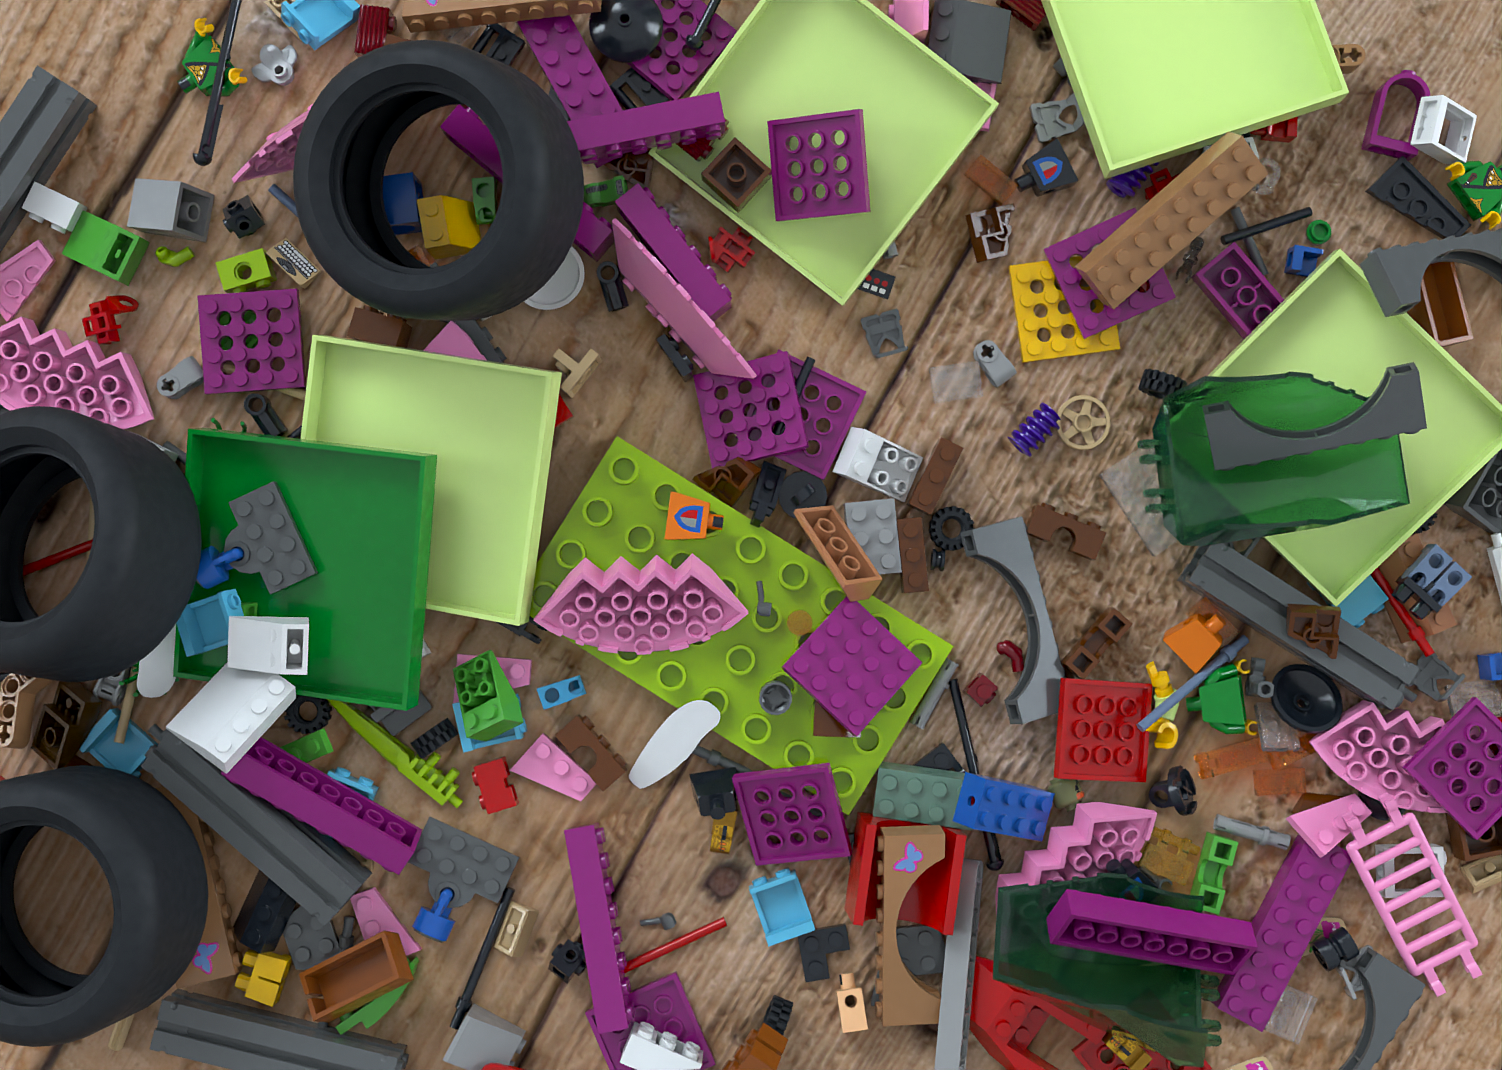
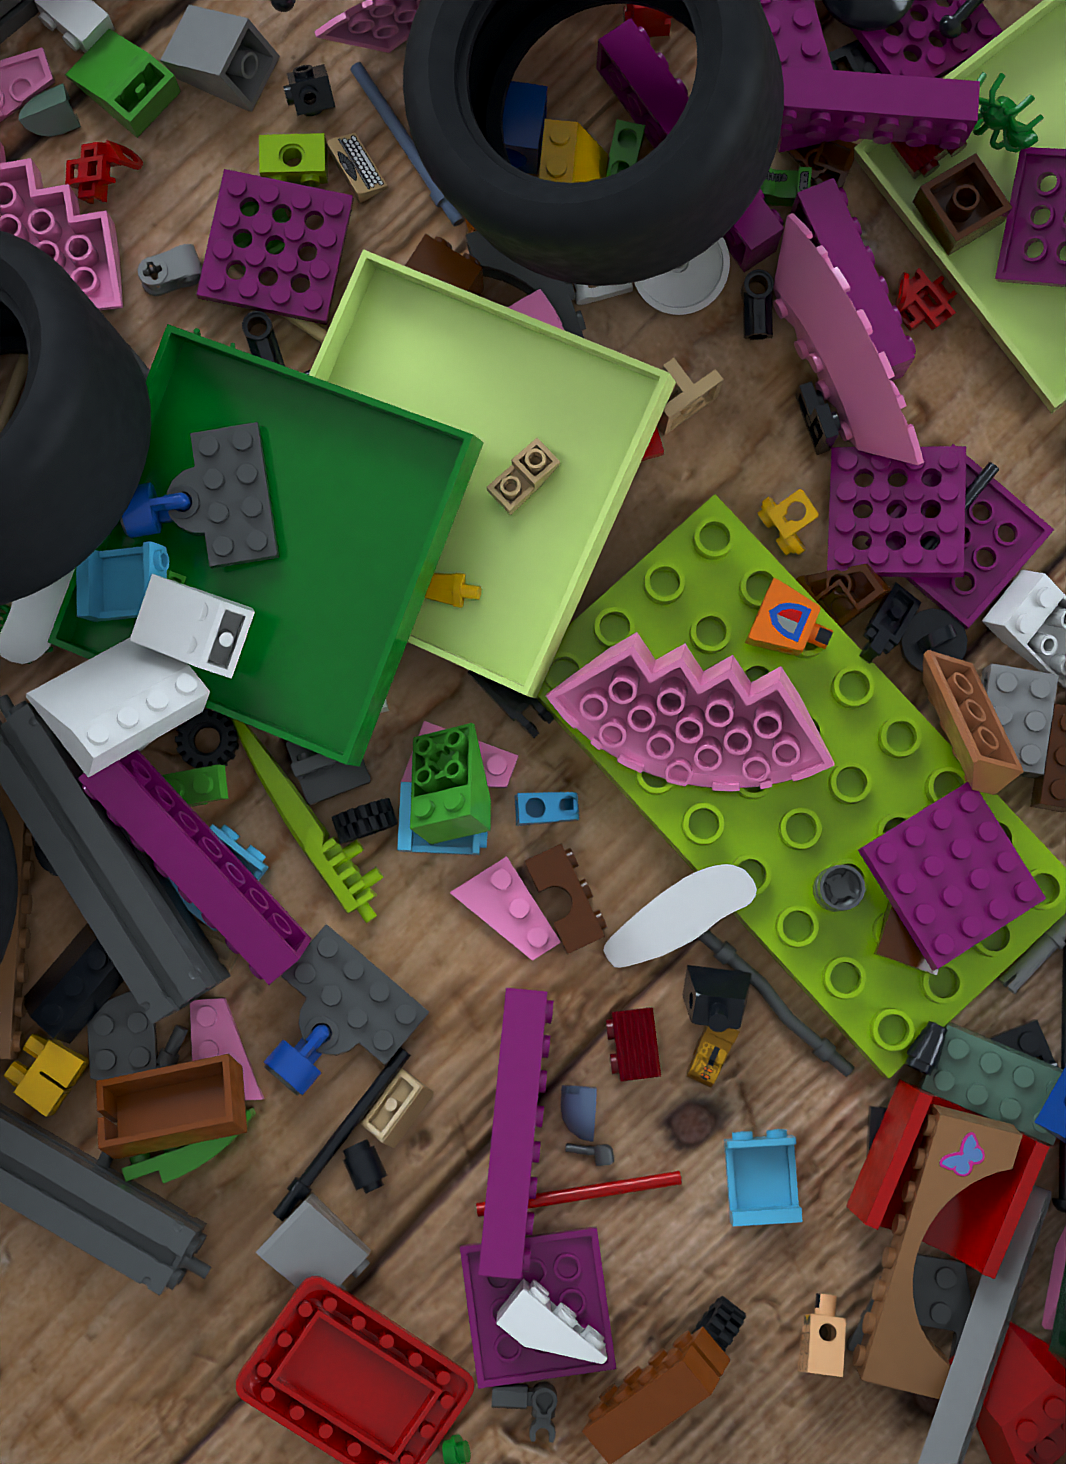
camera: 20 degrees right, 5 degrees down
lime arm [155,246,195,267] -> none
red brick [472,756,519,814] -> none
black brick [548,939,587,984] -> none
magenta piece [732,763,852,866] -> none
dark grey hand [756,581,772,617] -> none
clear orange plate [787,610,812,635] -> none
black plate [798,923,850,982] -> none
none -> sand green brick [18,83,81,137]
none -> black brick [343,1139,388,1194]
none -> yellow bar [425,573,481,608]
none -> tan slope [487,438,560,515]
none -> sand blue brick [561,1085,597,1142]
none -> dark red brick [605,1007,661,1081]
none -> yellow bracket [757,489,819,555]
none -> black cone [905,1021,948,1076]
none -> green animal [972,72,1044,153]

